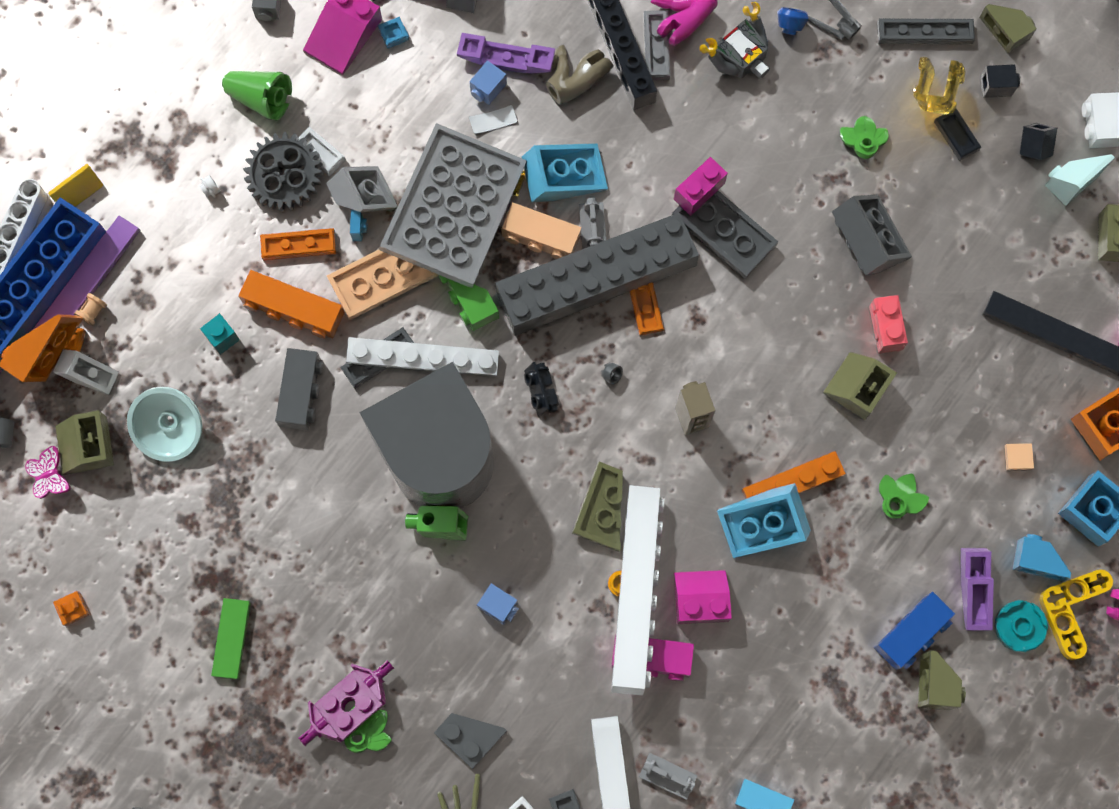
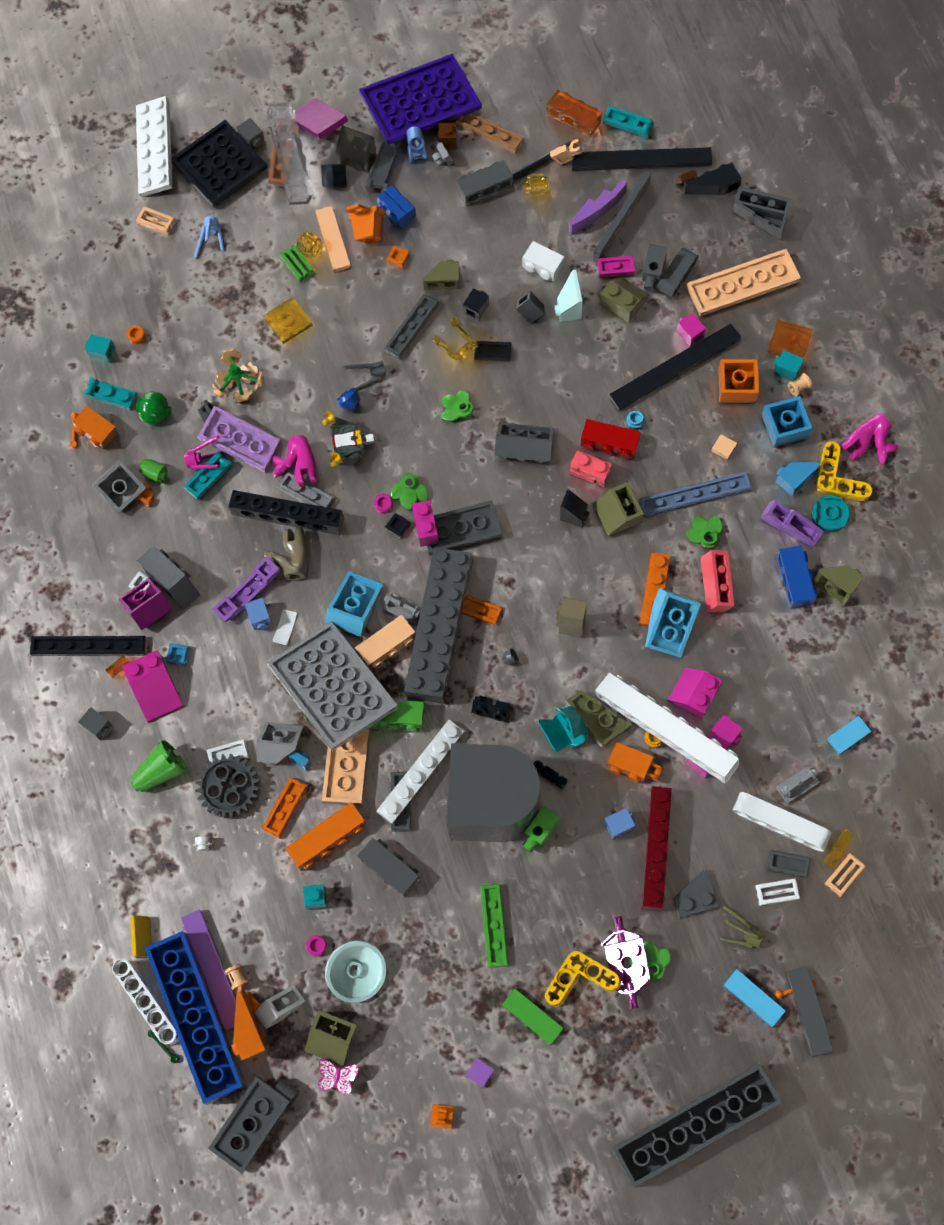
camera: 50 degrees left, 5 degrees down
none -> dark pink tile [306,935,327,957]
none -> dark pink tile [374,494,393,514]
none -> black tile [384,513,411,539]
none -> bright green plate [391,473,428,511]
none -> medium lavender tile [465,1058,494,1088]
none -> bright green tile [480,884,508,968]
none -> black axle [533,760,568,789]
none -> teal piece [538,706,588,752]
none -> yellow beam [545,951,621,1007]
none -> black slope [560,490,590,528]
none -> red brick [580,419,641,459]
none -> orange brick [607,742,664,783]
none -> medium azure plate [626,411,645,429]
none -> sand blue tile [639,471,753,518]
none -> dark red brick [641,786,672,912]
none -> coral brick [701,550,735,613]

